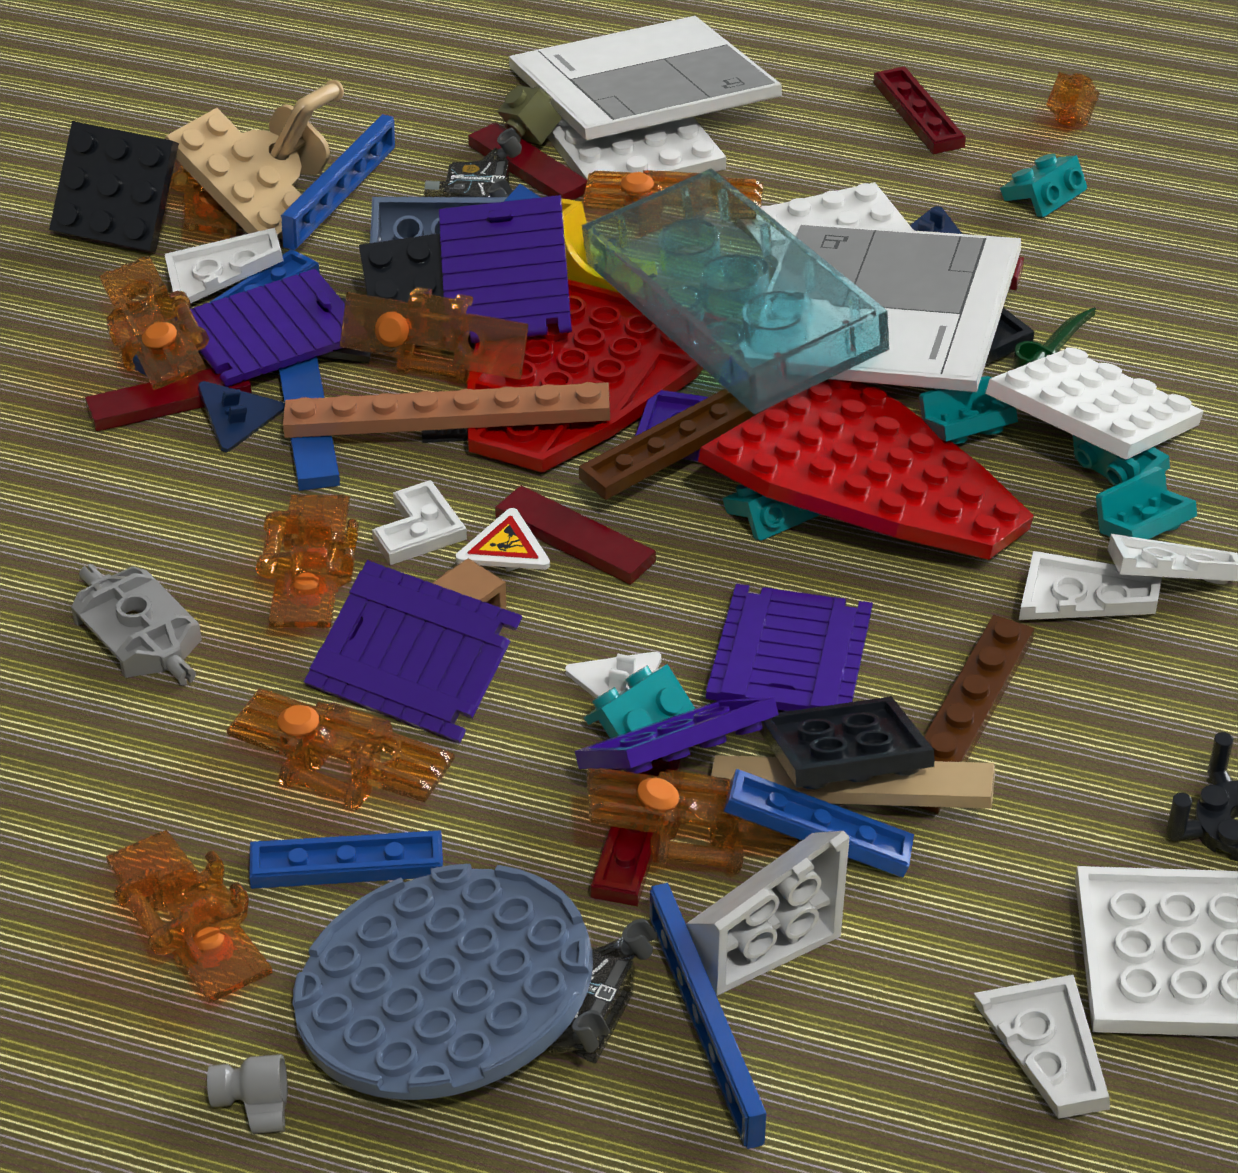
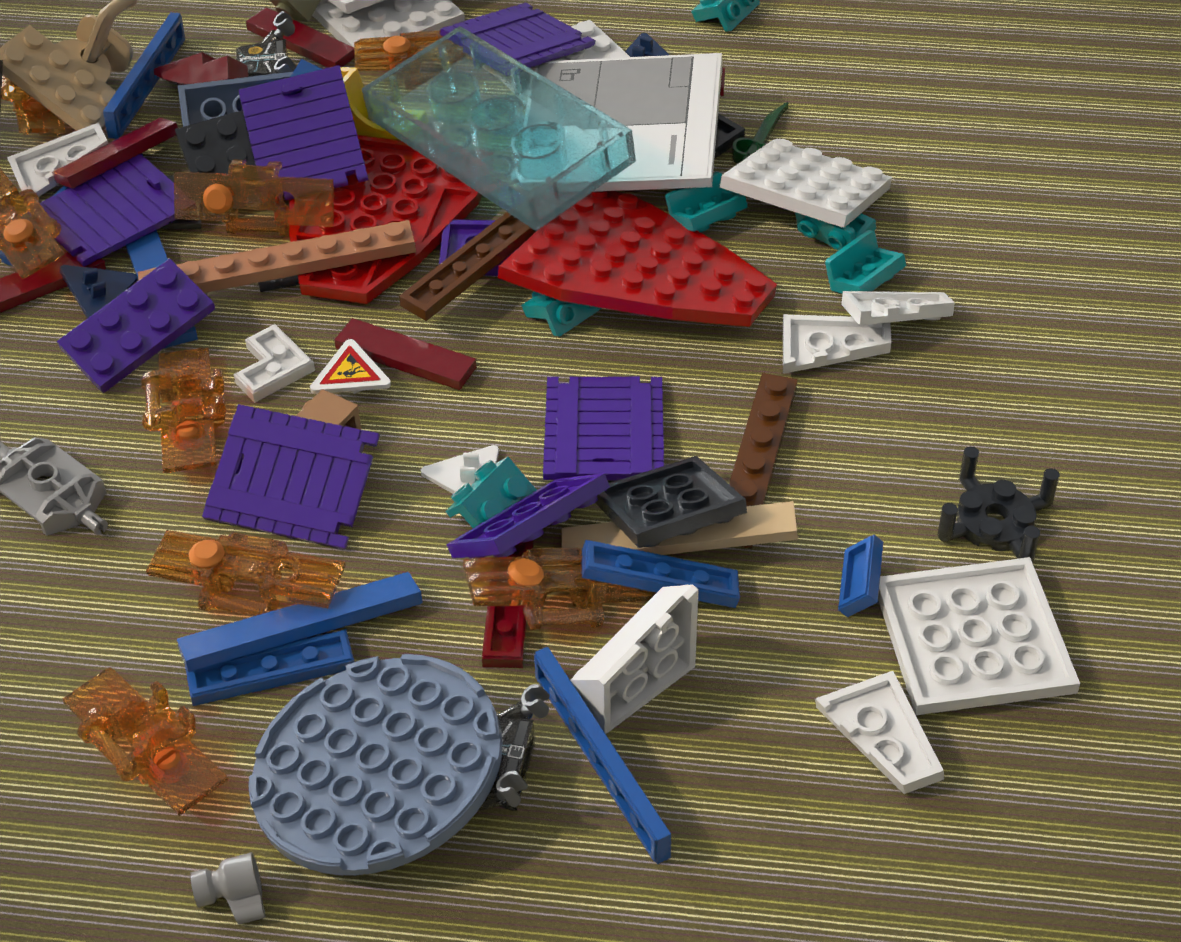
camera: 10 degrees left, 5 degrees up
none -> dark red tile [52,117,178,189]
none -> dark purple plate [57,258,215,393]
none -> dark red slope [154,52,248,86]
none -> blue tile [177,572,423,672]
none -> dark purple door [440,2,596,74]
none -> blue tile [838,534,883,617]

